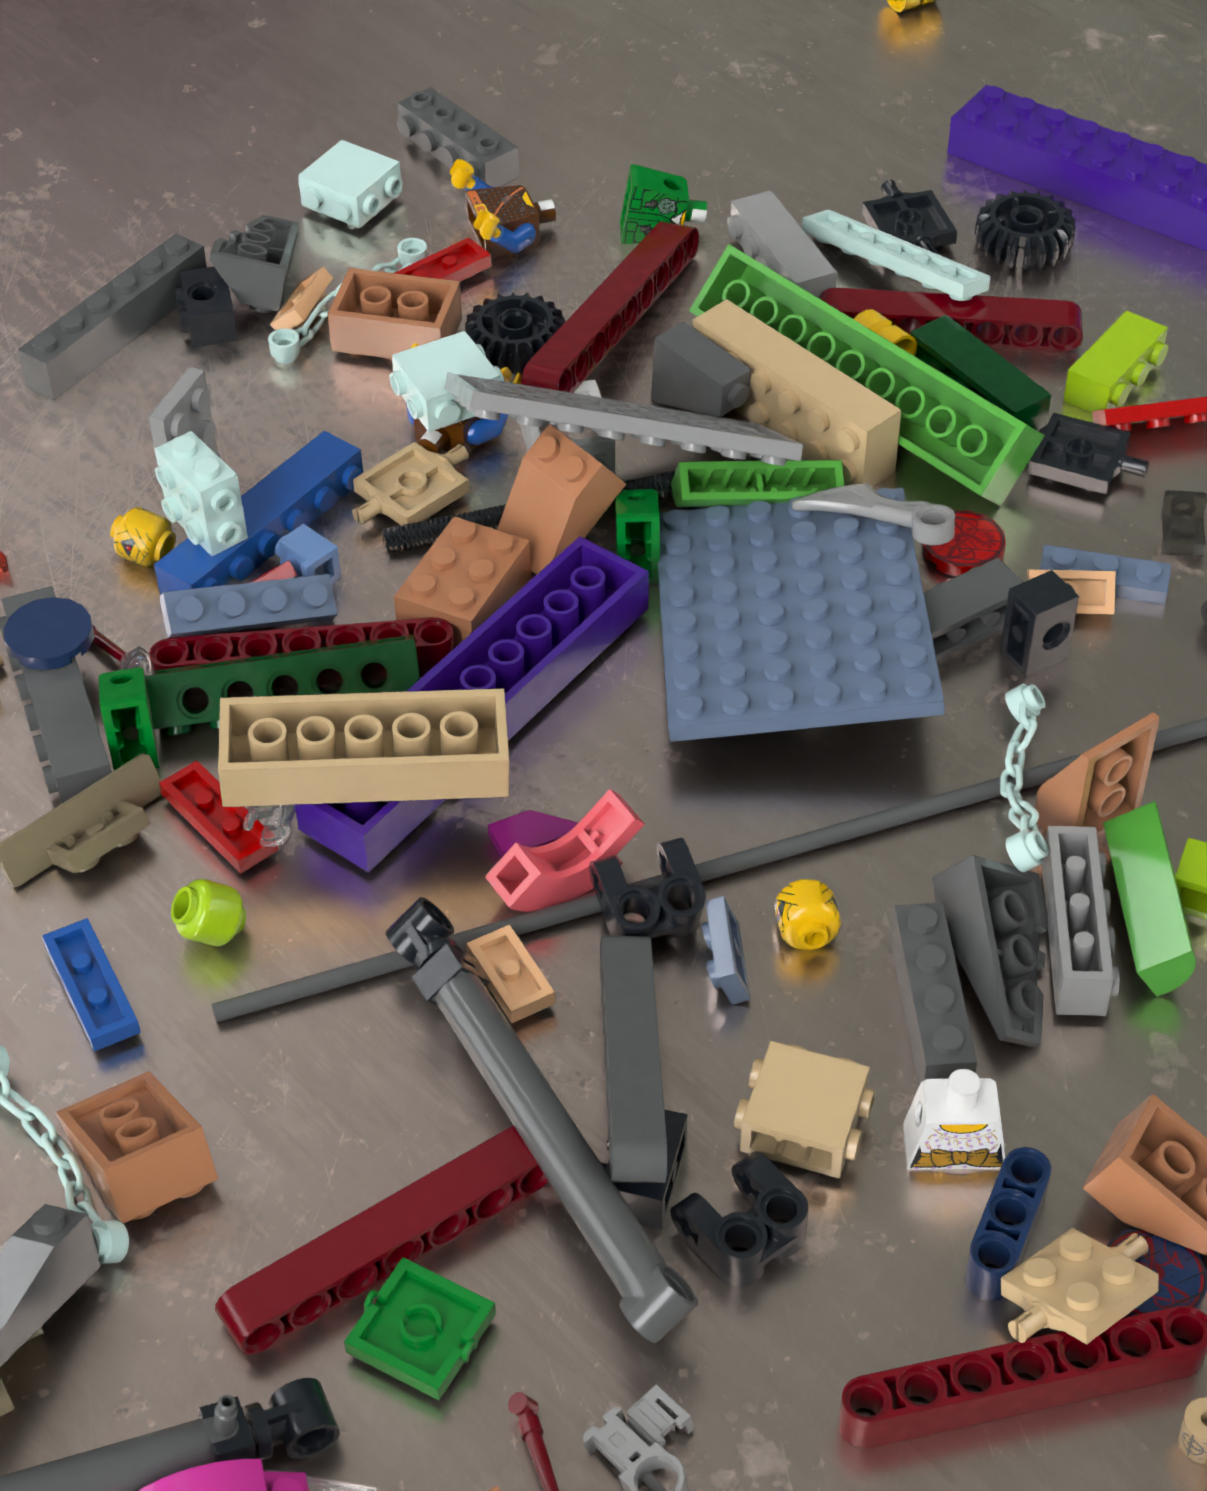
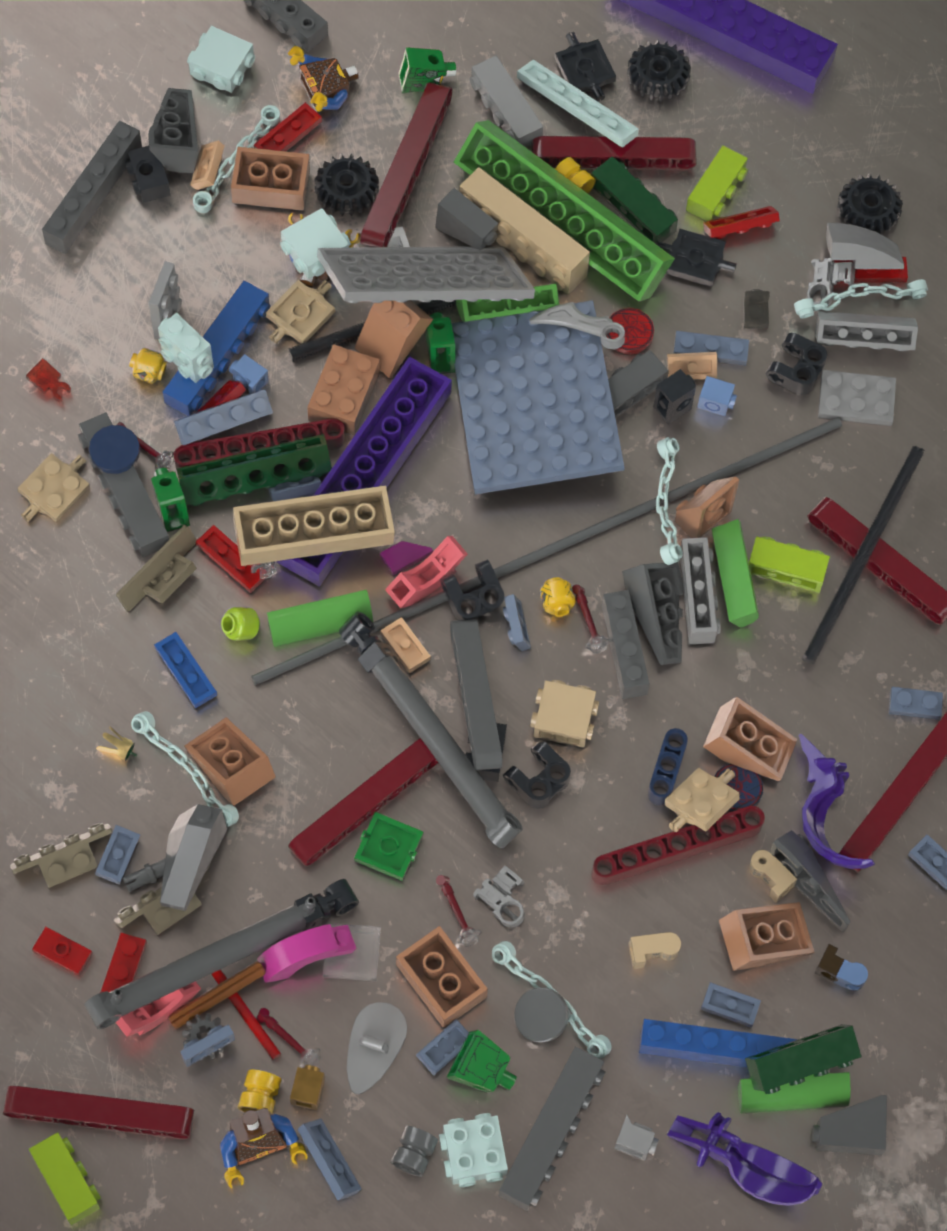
camera: 10 degrees left, 20 degrees up
white torso [903,1069,1006,1170] -> none
none -> bright green brick [267,590,373,647]
none -> piece [572,584,610,653]
none -> medium blue brick [697,376,737,416]

